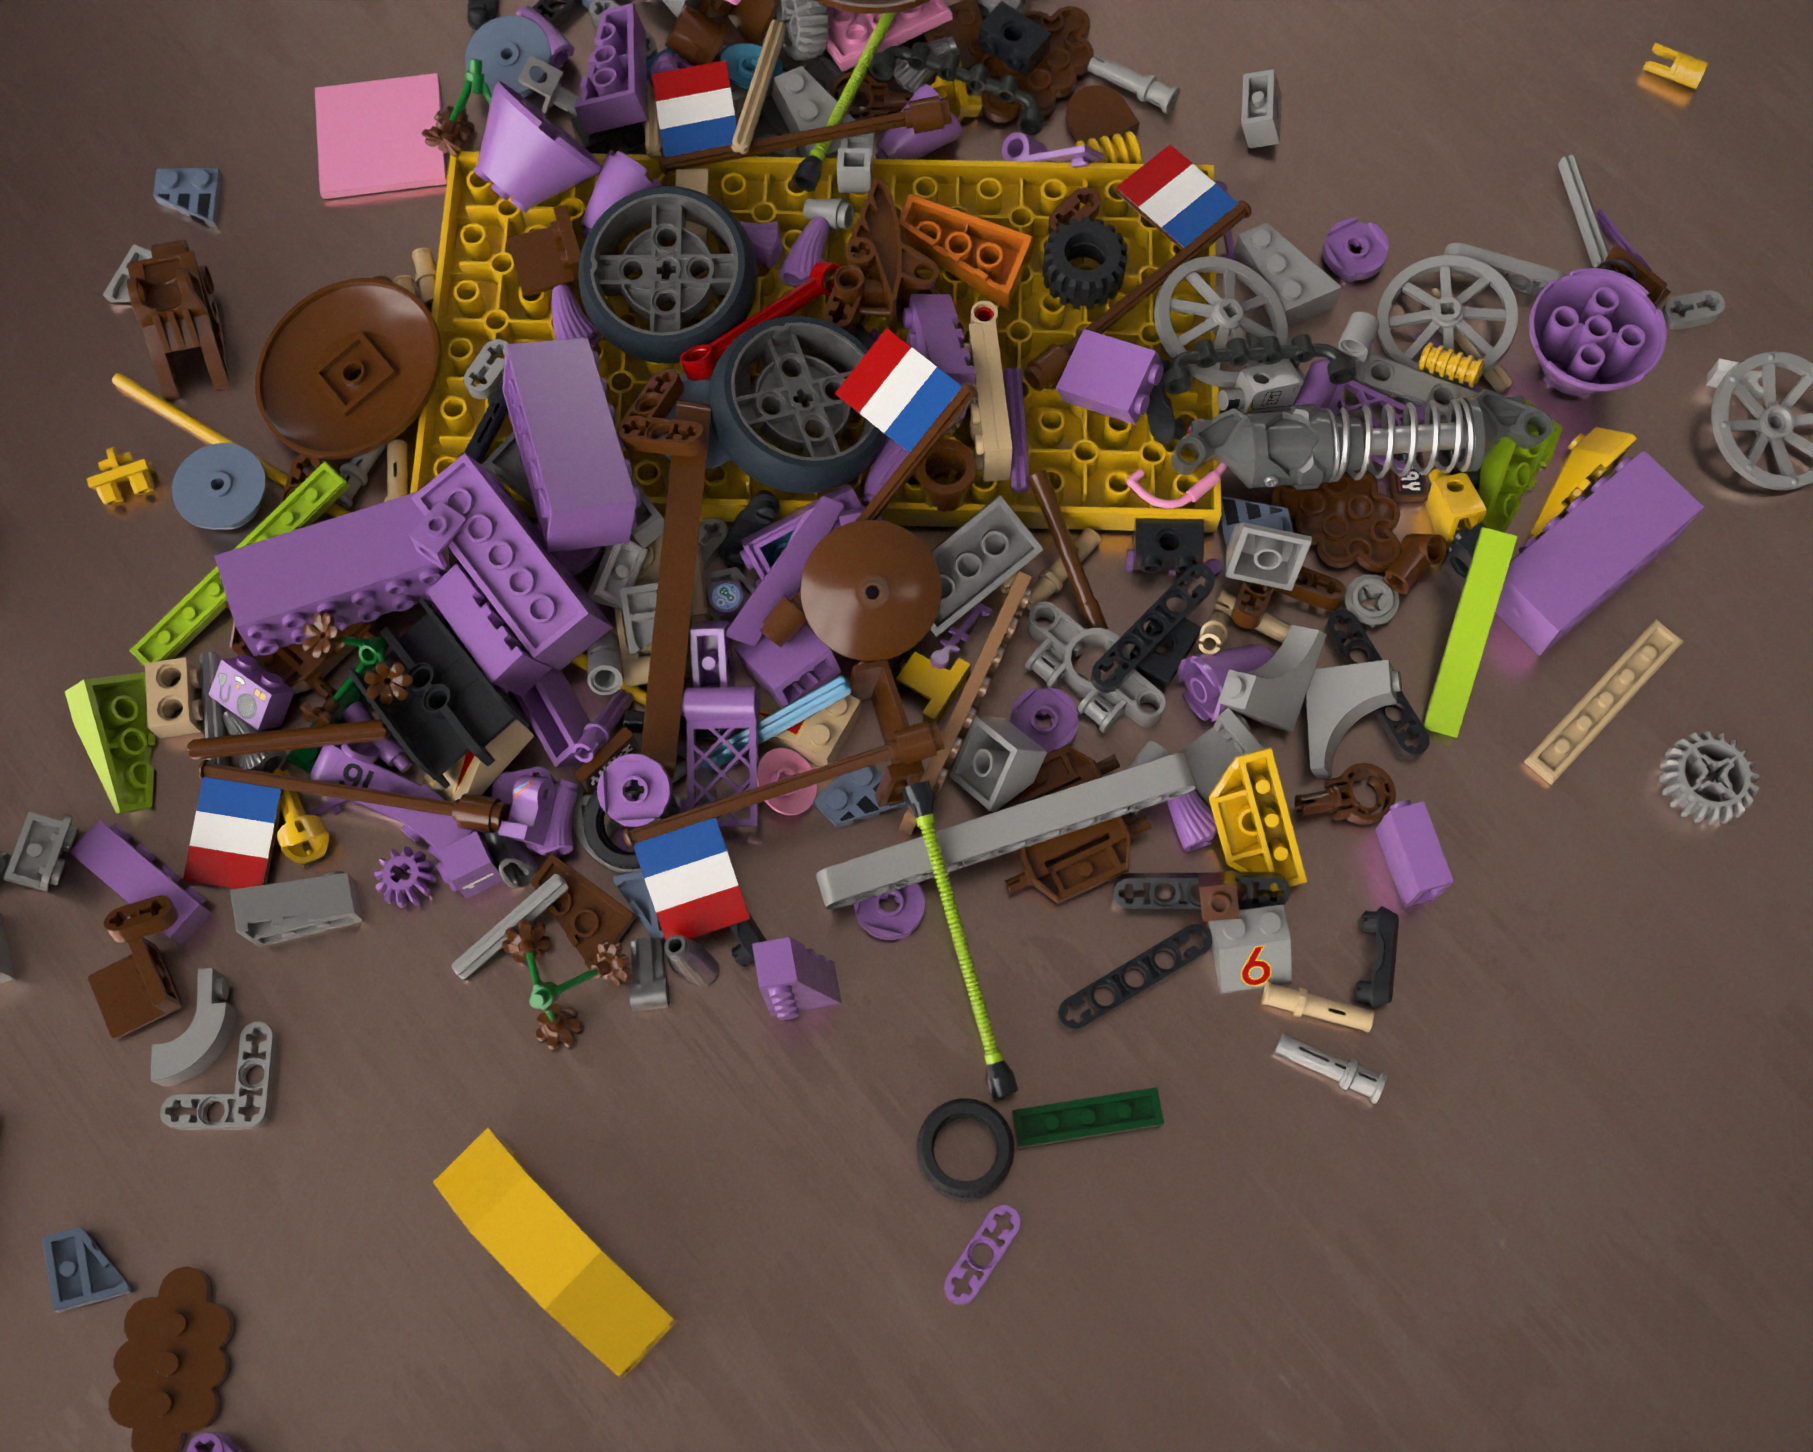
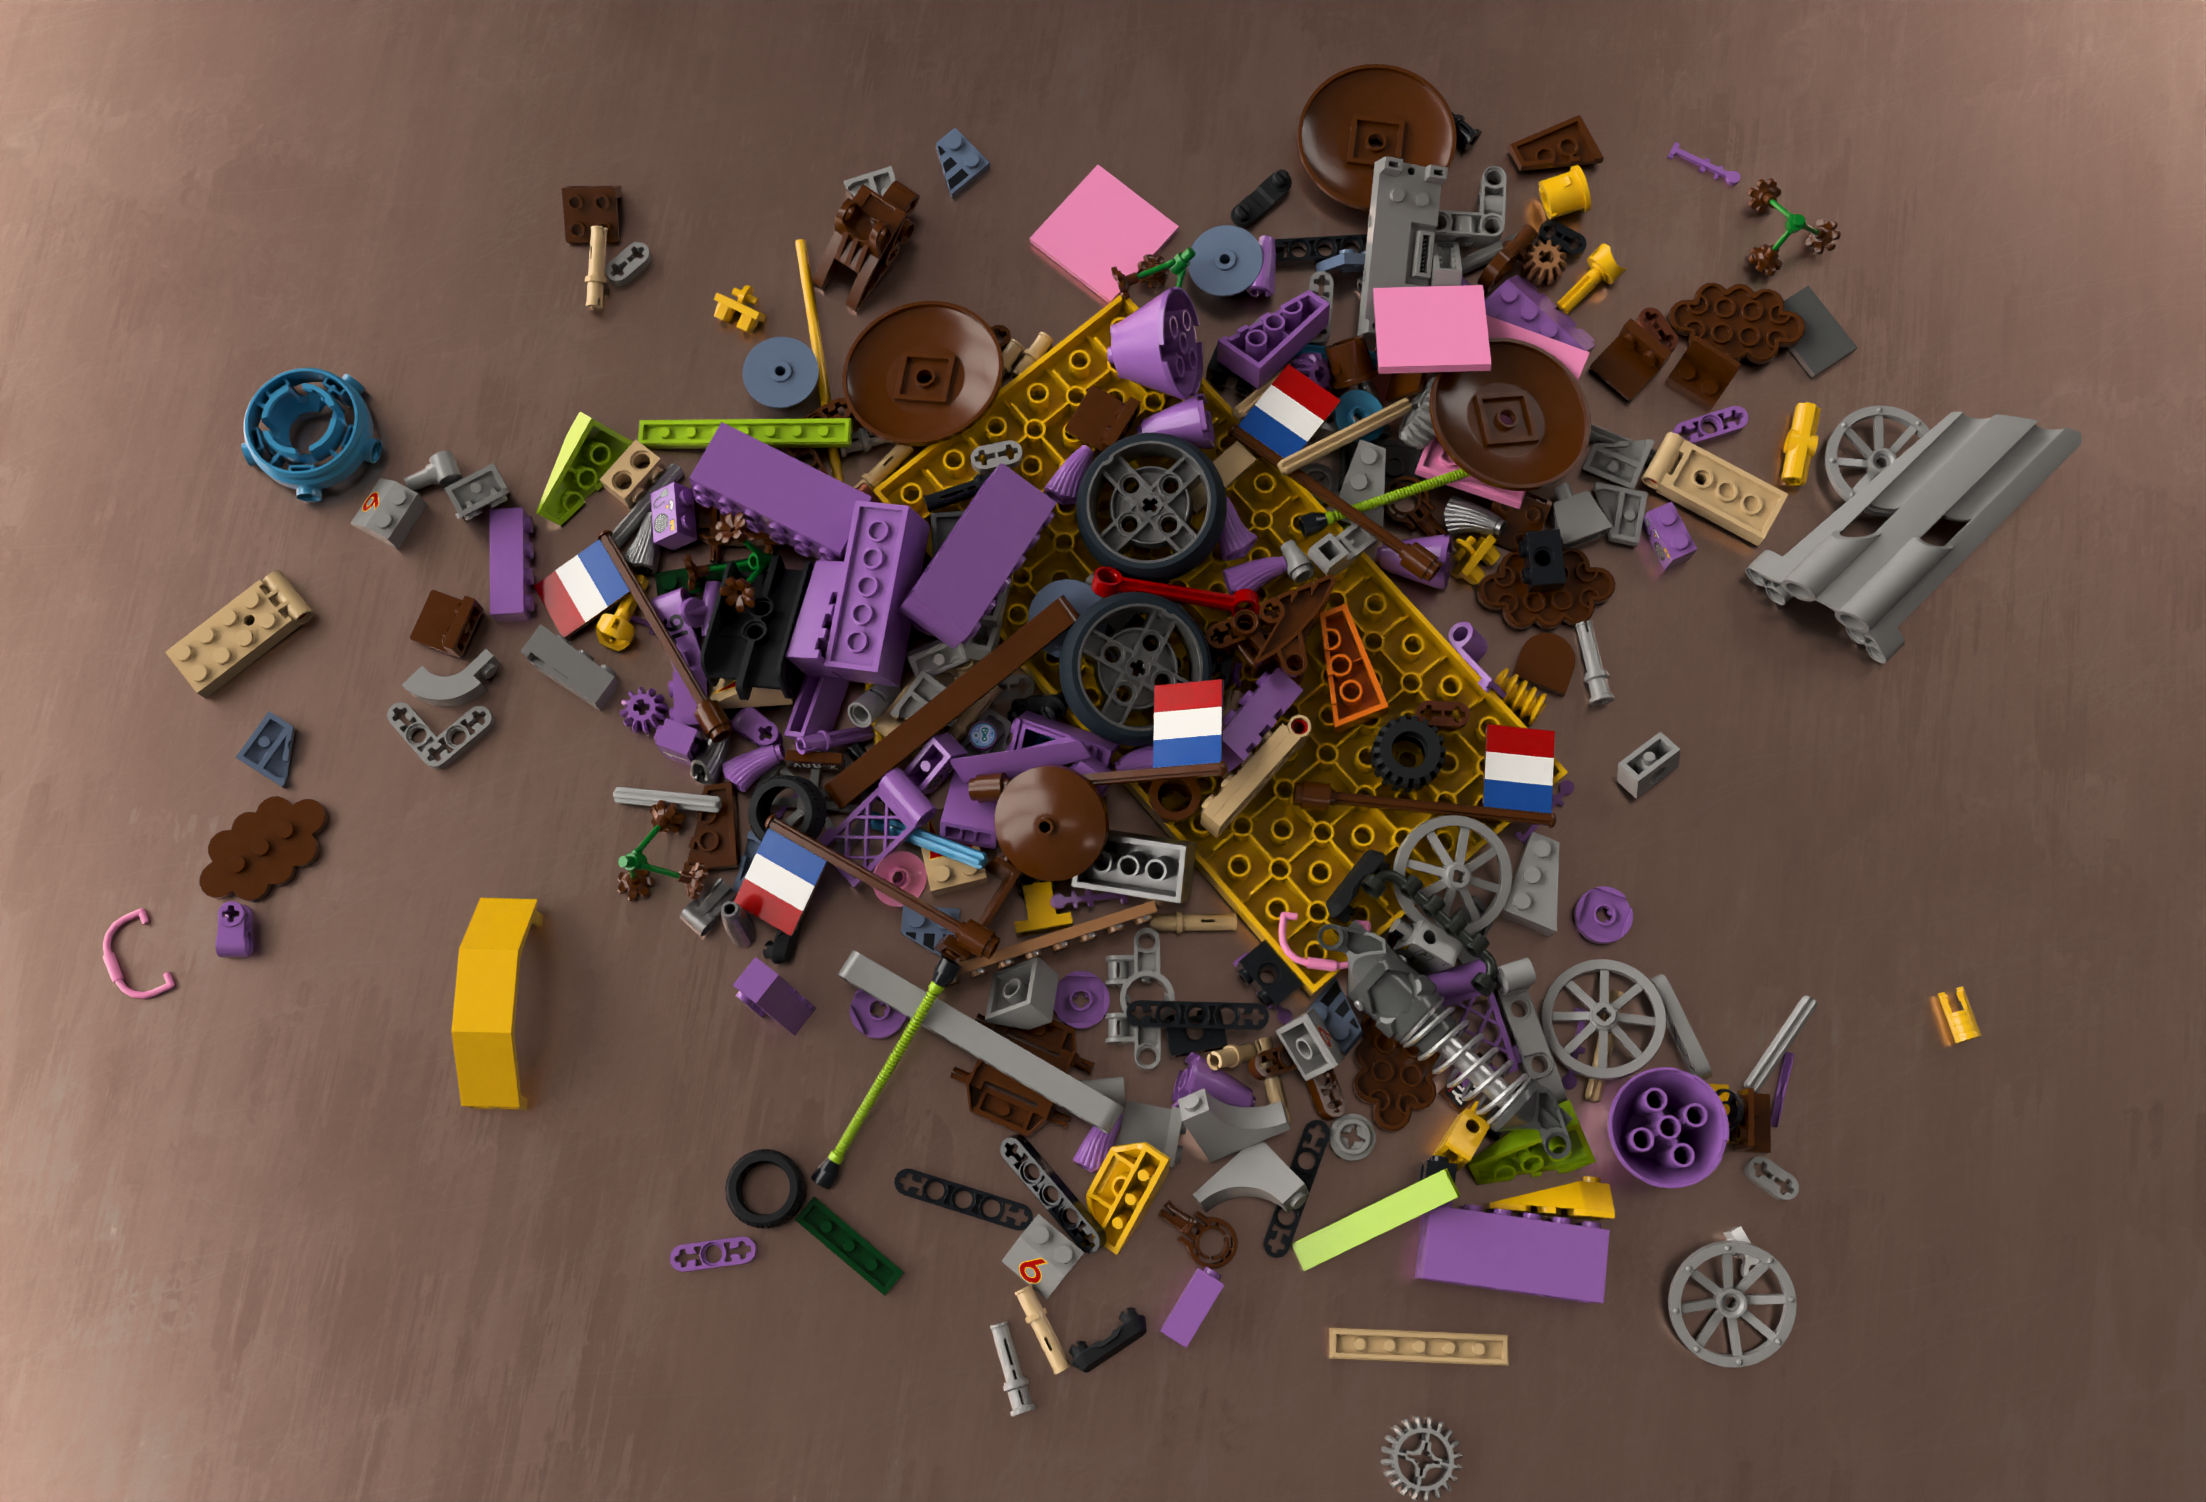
camera: 45 degrees right, 5 degrees up
reddish brown beam [104,895,179,943] -> none
reddish brown axle [187,719,391,760] -> none
medium lavender bracket [409,501,466,570] -> none
medium lavender leg [498,775,555,846] -> none
light grey bracket [518,56,581,117] -> none
medium lavender plate [597,754,672,827] -> none
reddish brown beam [617,368,709,457] -> none
pearl dark grey bar [869,42,1044,135] -> none
medium lavender axle [1003,368,1030,493] -> none
reddish brown piece [1027,470,1108,629] -> none
medium lavender brick [1056,329,1164,425] -> none
reddish brown brick [1198,871,1240,922] -> none
reddish brown piece [1383,533,1447,594] -> none
yellow piece [1418,342,1485,388] -> none

